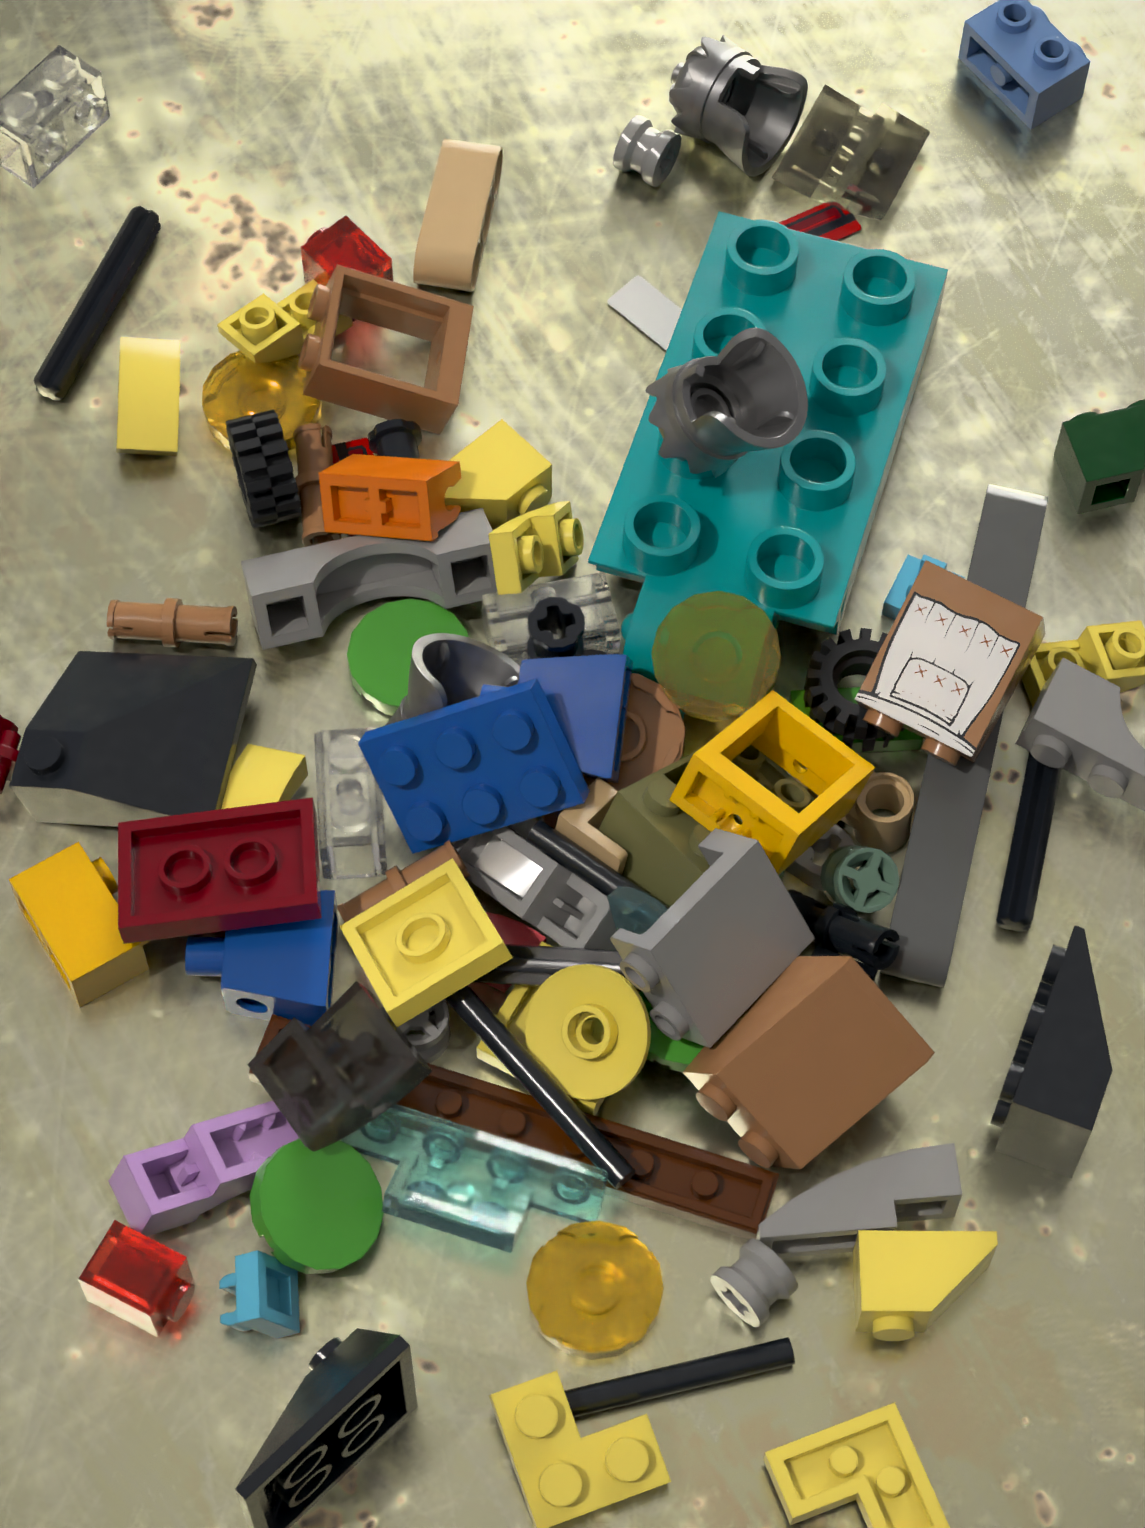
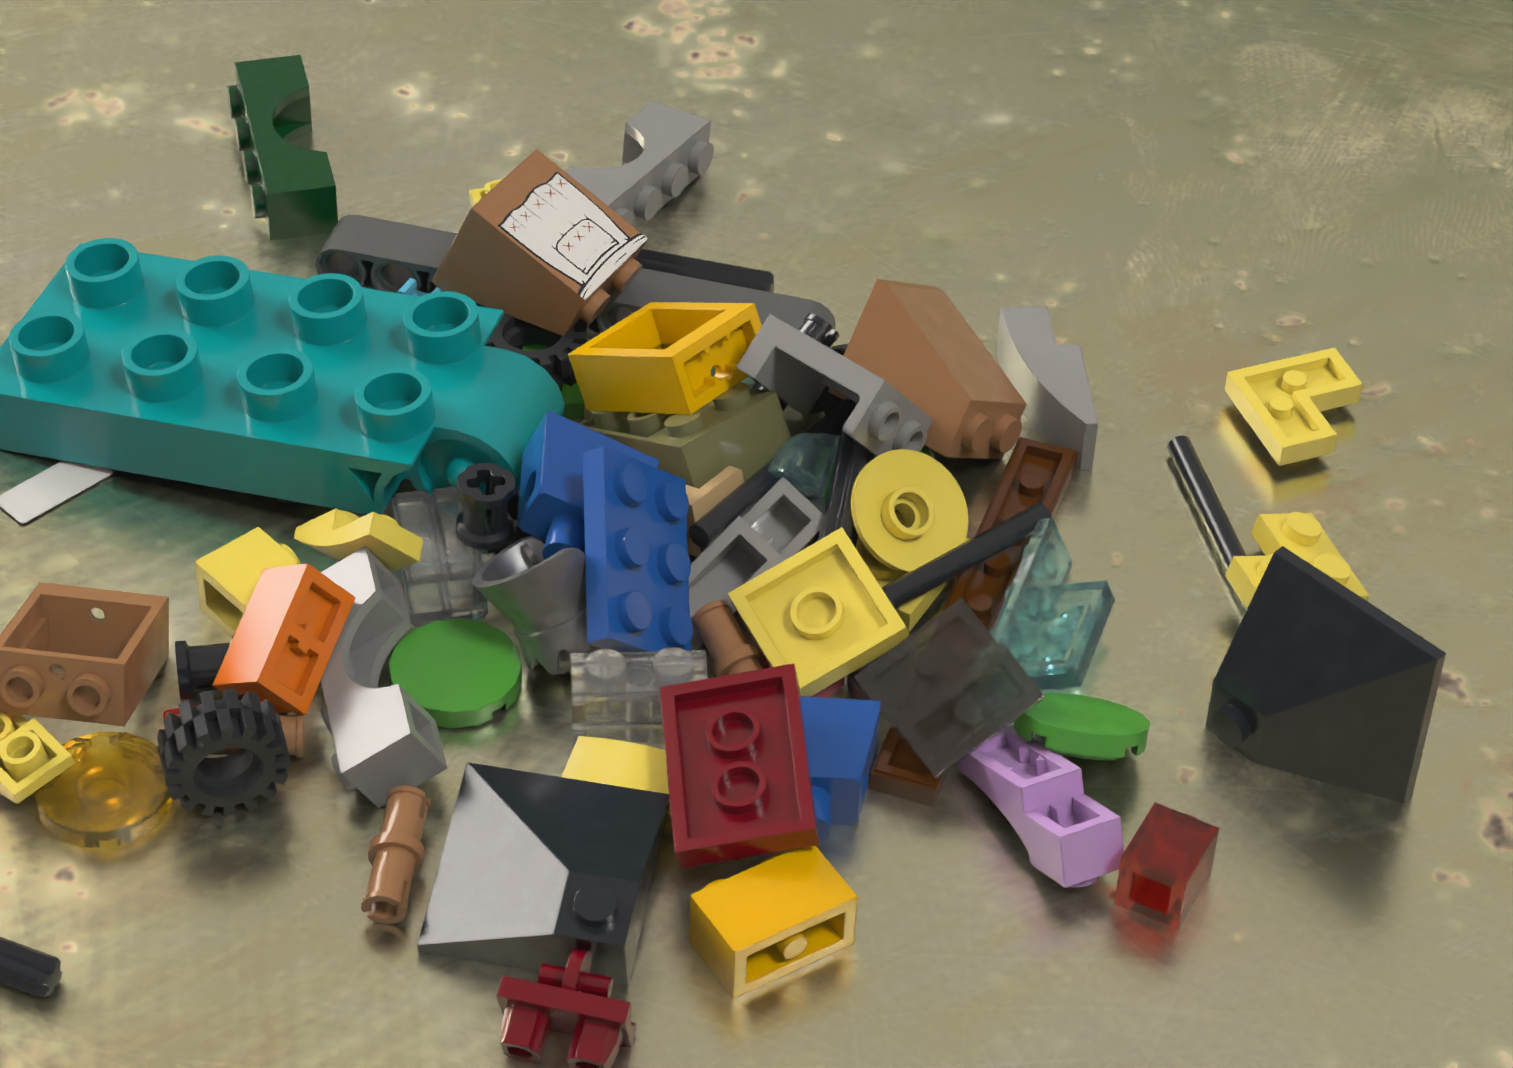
camera: 90 degrees left, 20 degrees down
light yellow slope [116,337,180,456] -> none
medium azure tile [219,1250,300,1339] -> none
clear yellow tile [526,1220,664,1360] -> none
flat silver hat [646,327,808,478] -> none
clear yellow tile [651,591,782,722] -> none
light grey wheel [711,1238,798,1327] -> none
light yellow slope [853,1230,998,1341] -> none
black slope [990,925,1113,1179] -> none

